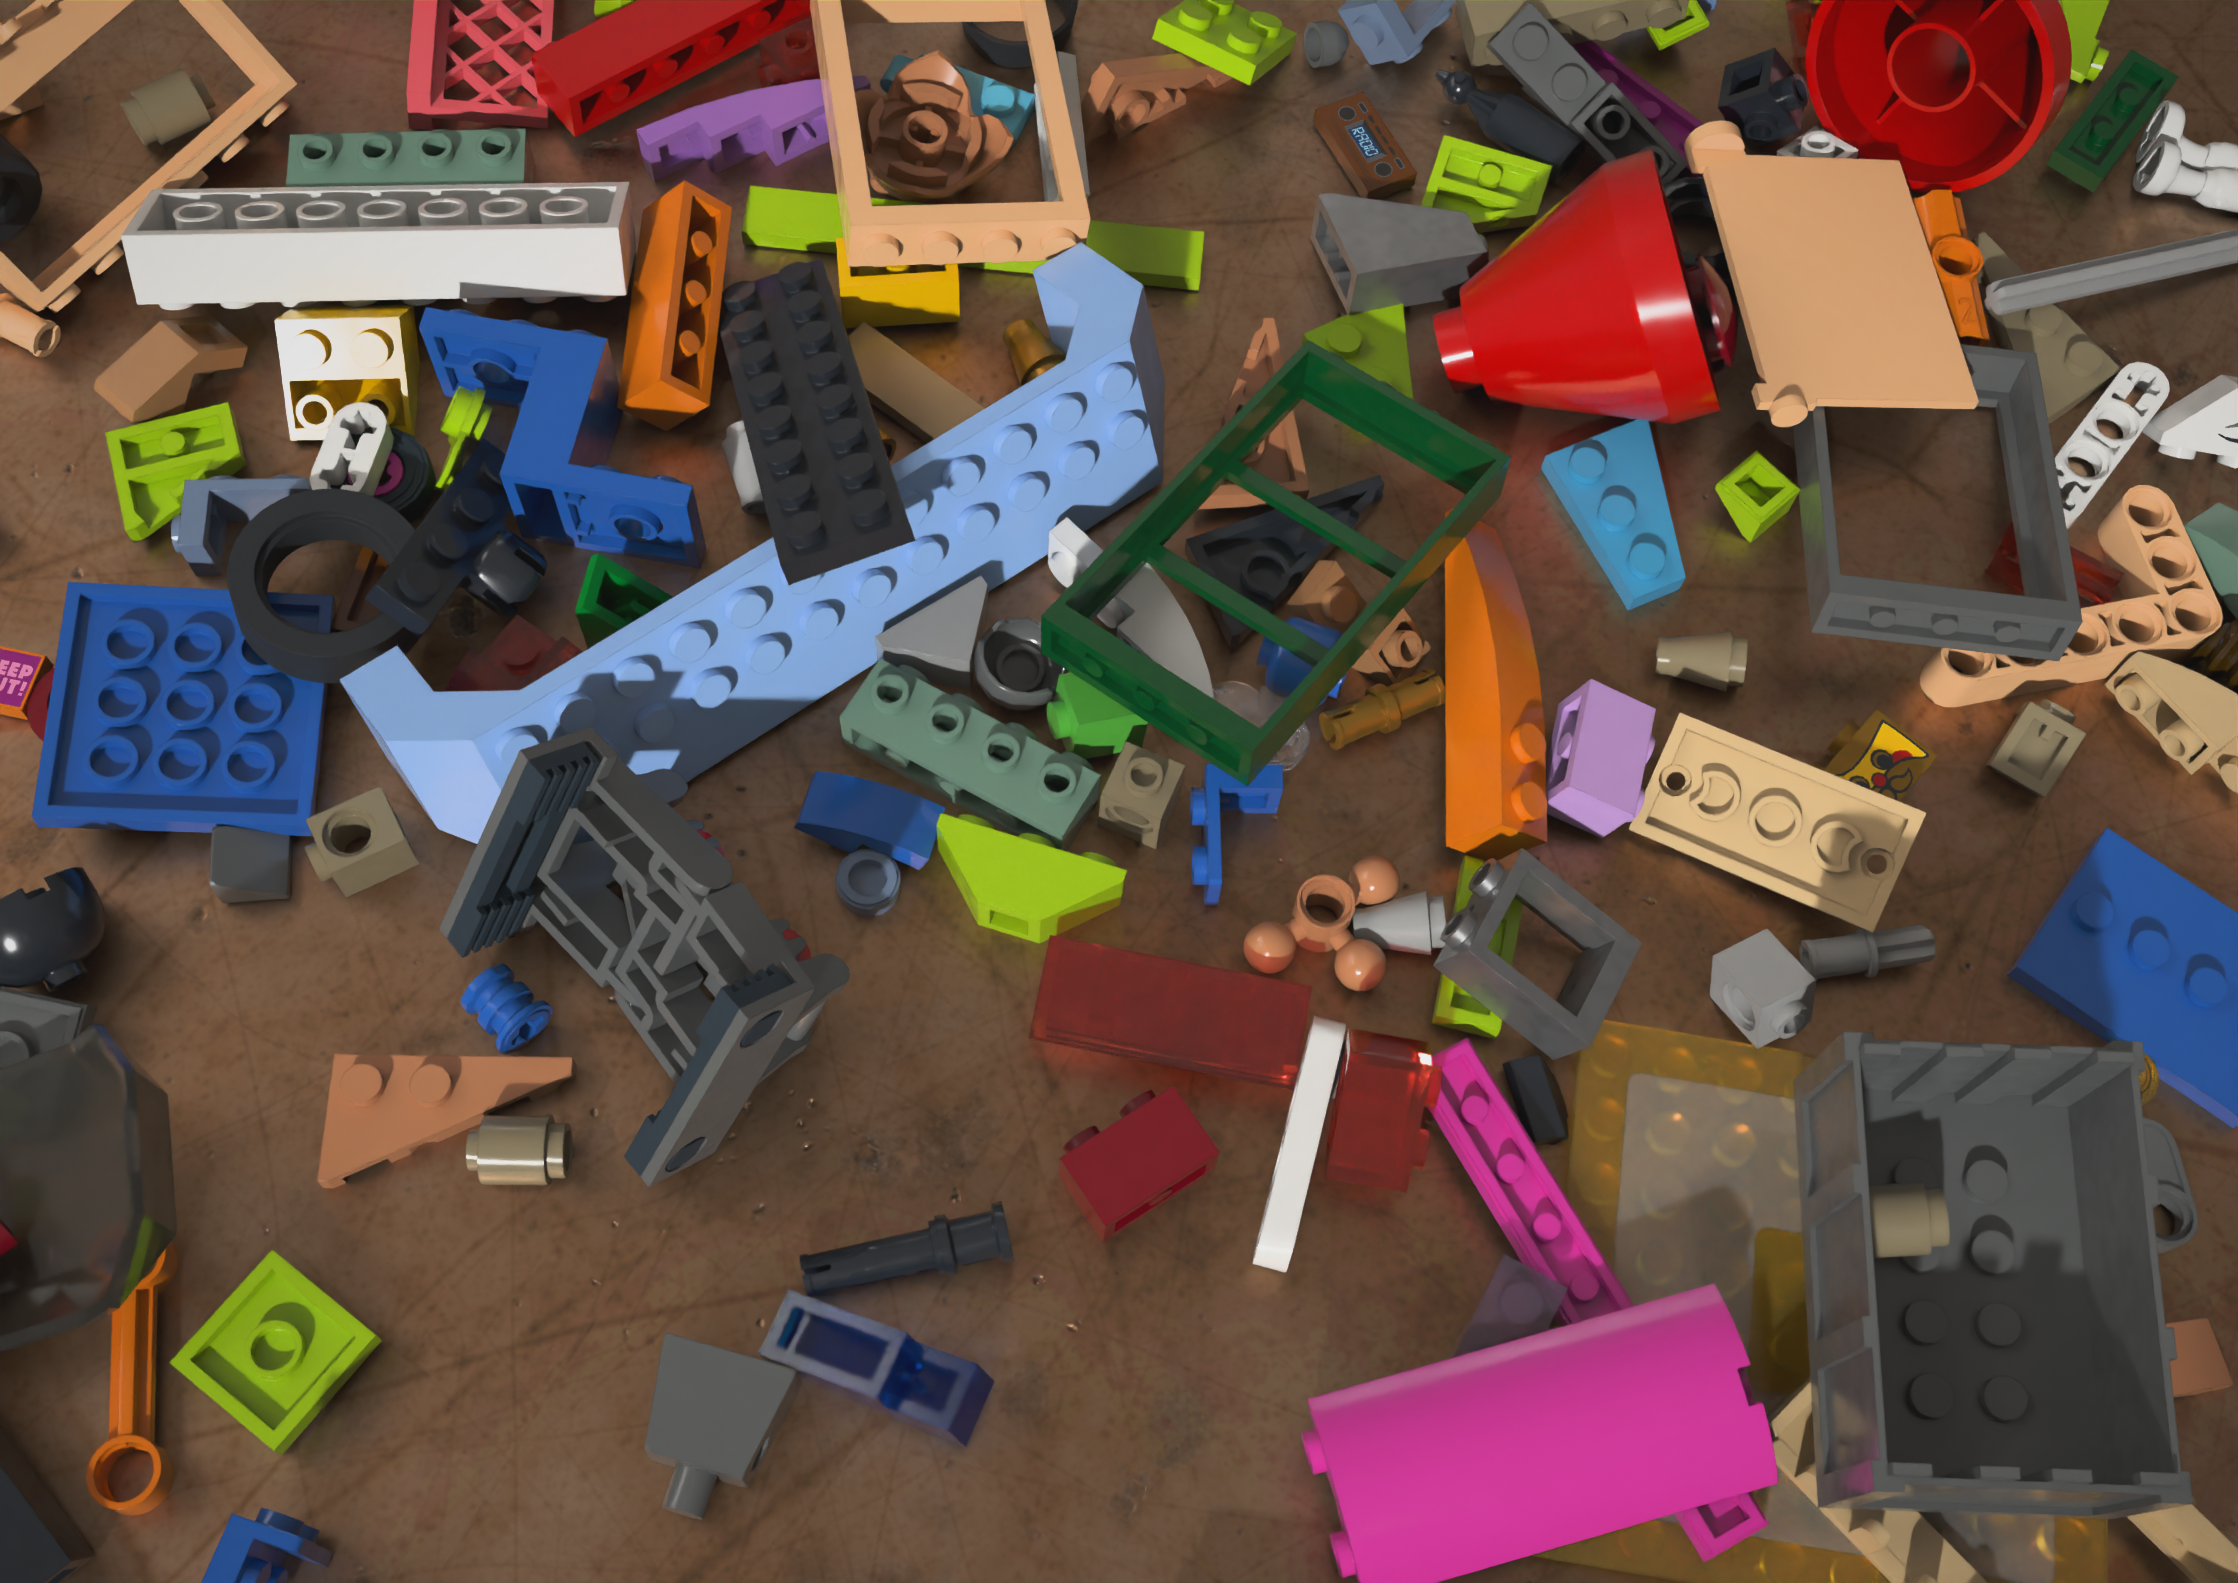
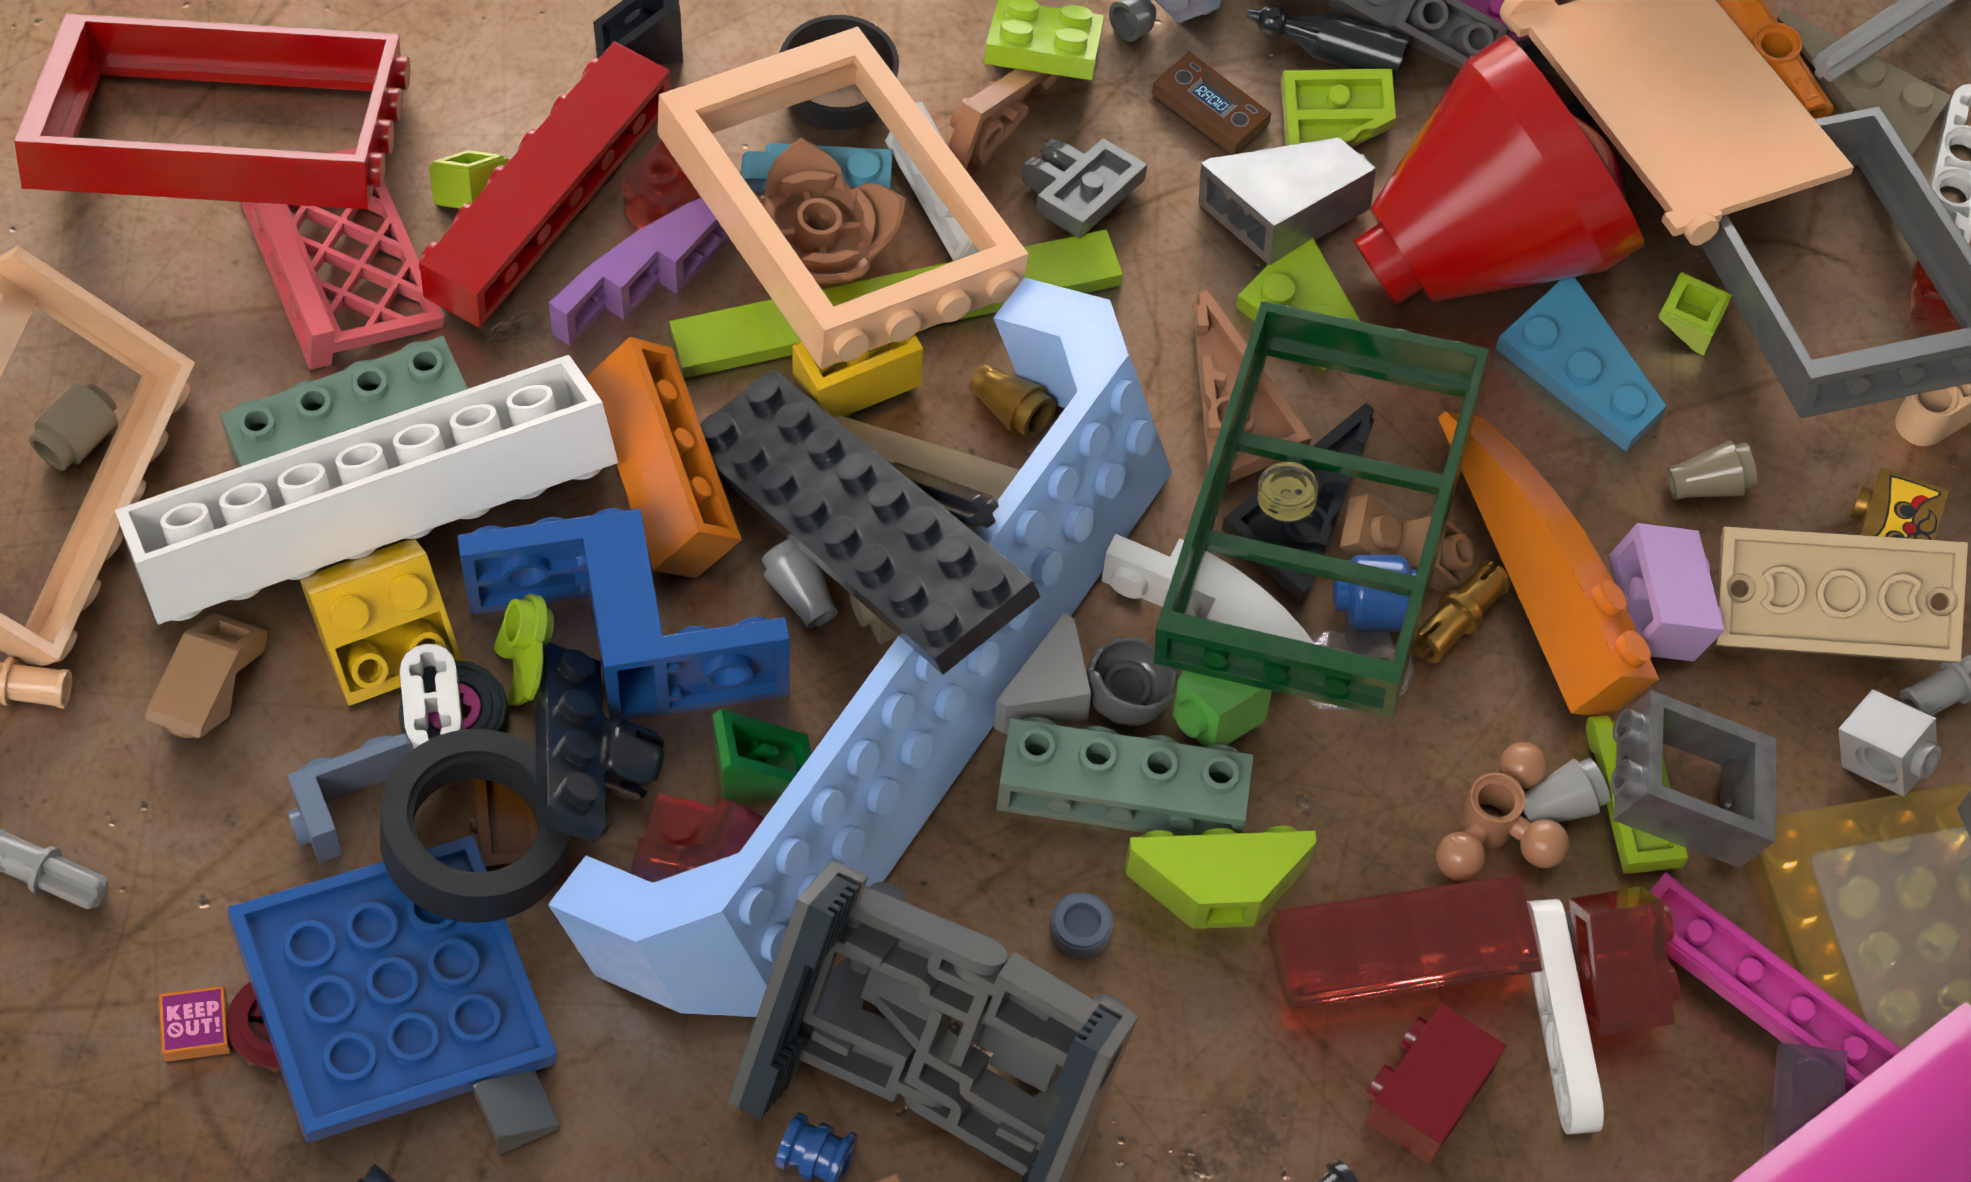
camera: 20 degrees left, 5 degrees down
lime wing [105,402,247,543] -> none
dark tan brick [305,786,419,898] -> none
blue slope [794,771,945,870] -> none
dark tan brick [1098,742,1185,849] -> none
blue bracket [1190,764,1284,905] -> none
black piece [1502,1053,1569,1146] -> none
none -> black axle [889,462,999,529]
none -> dark grey hinge [1019,138,1148,238]
none -> clear smoke tile [1257,462,1318,522]

